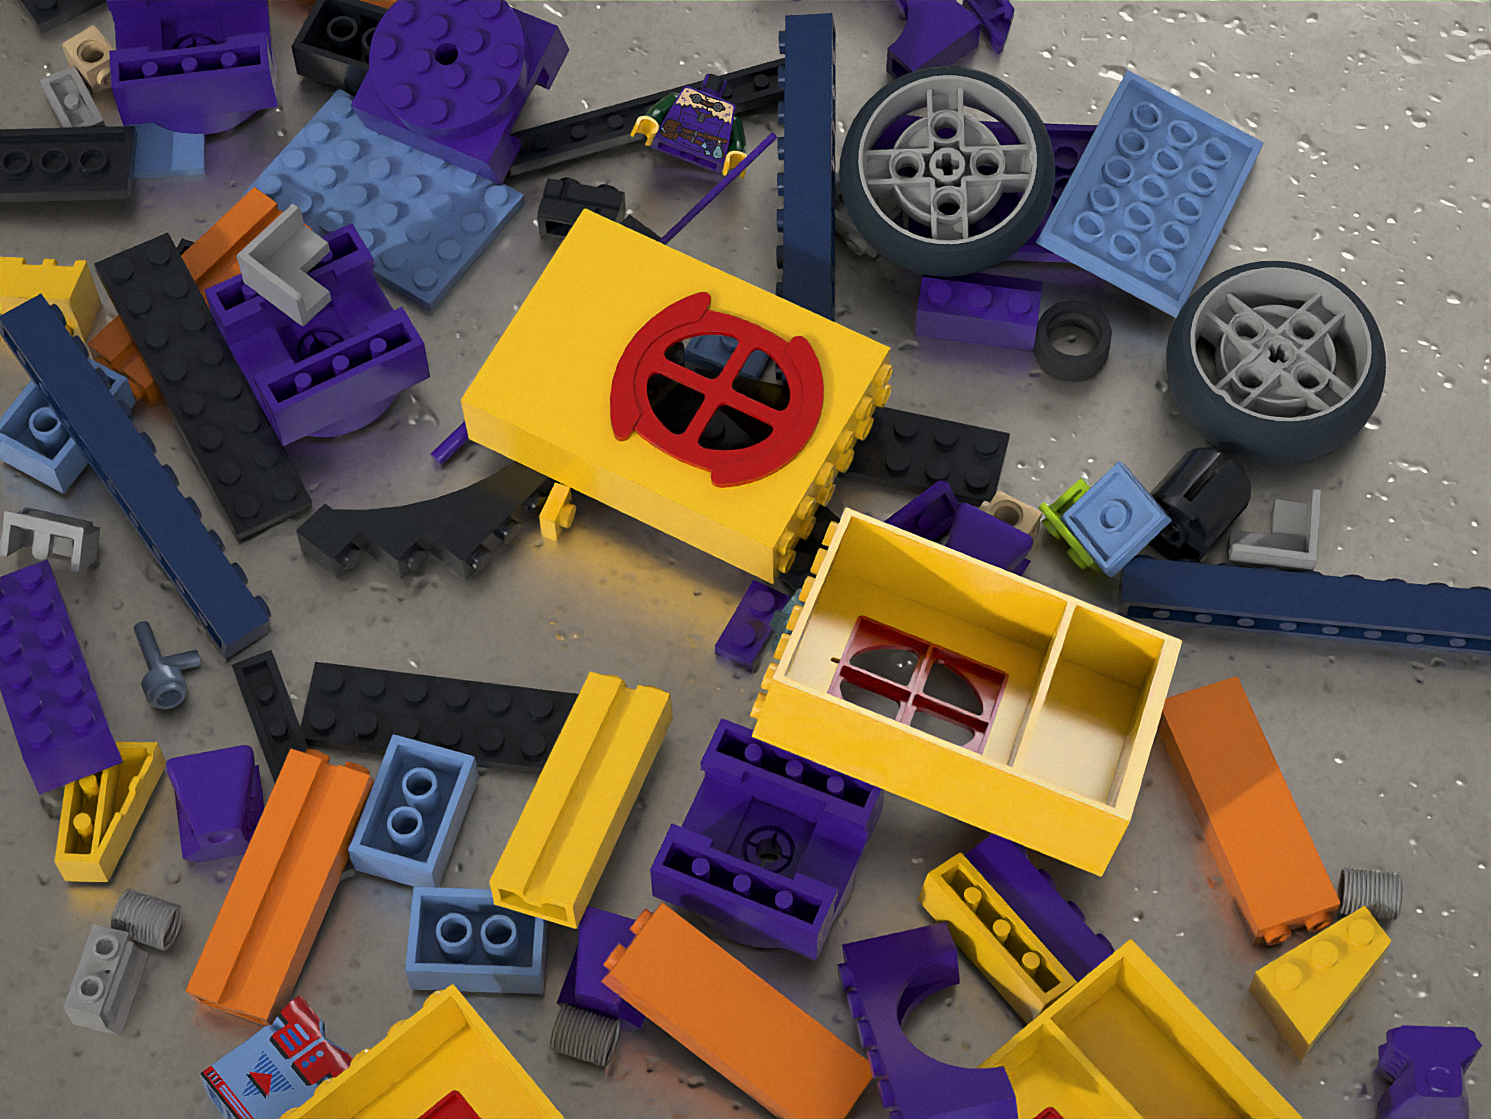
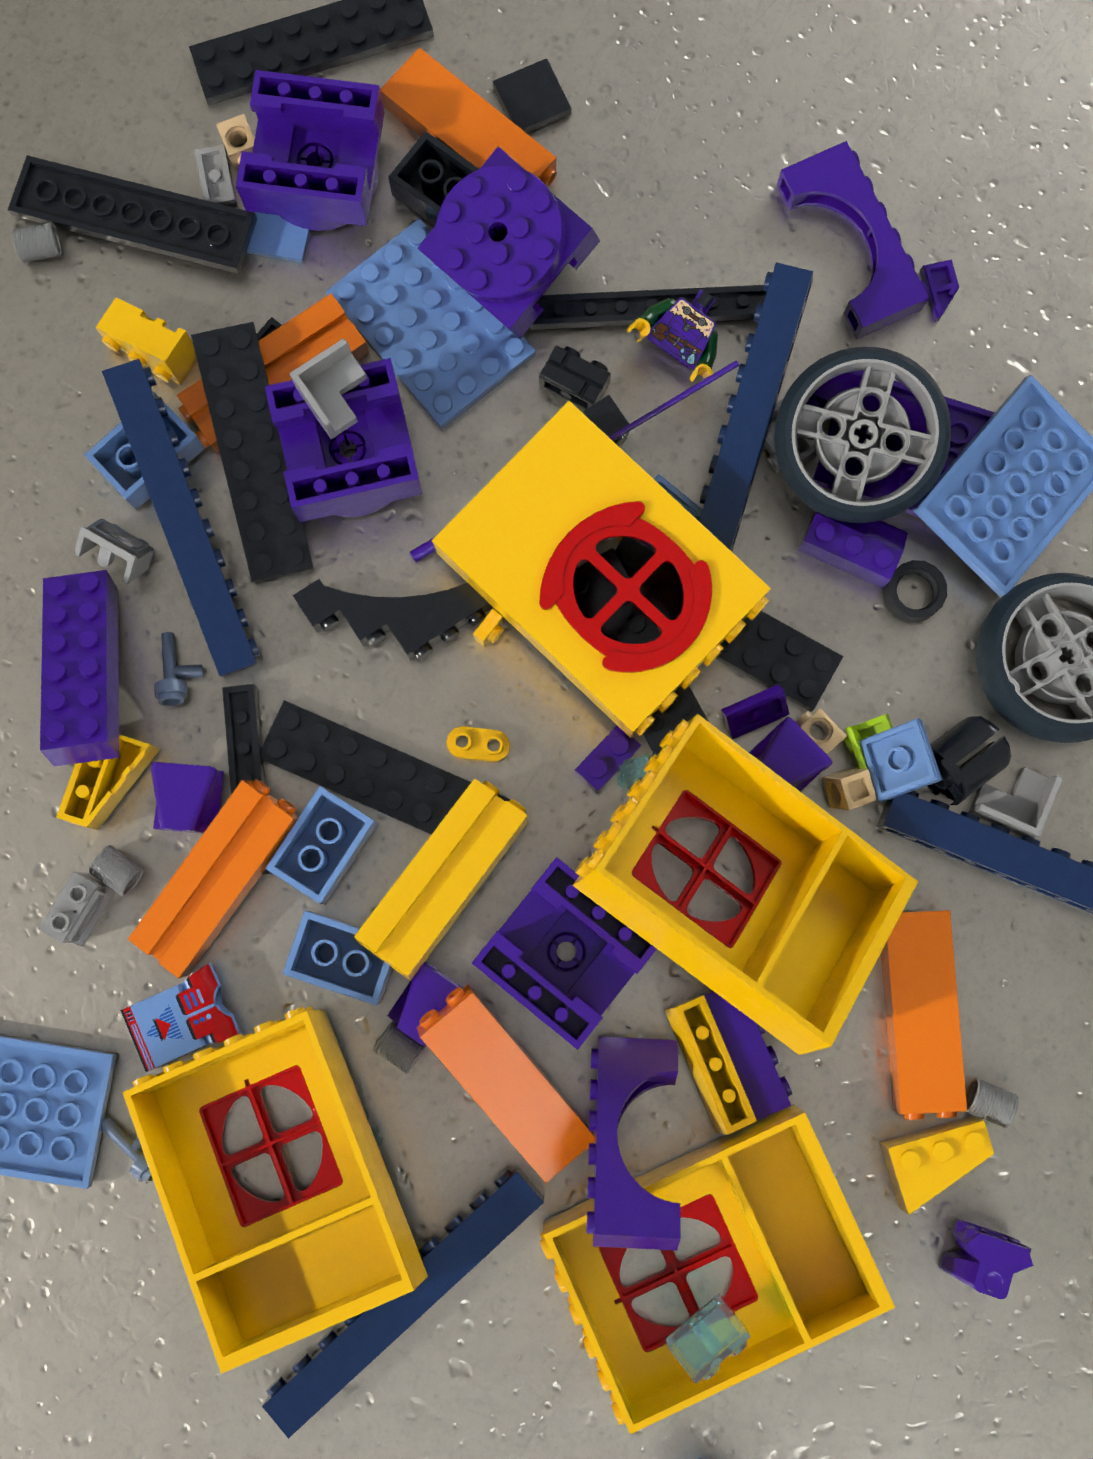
camera: 15 degrees right, 20 degrees up
none -> yellow plate [447,726,510,763]
none -> tan brick [822,767,877,810]

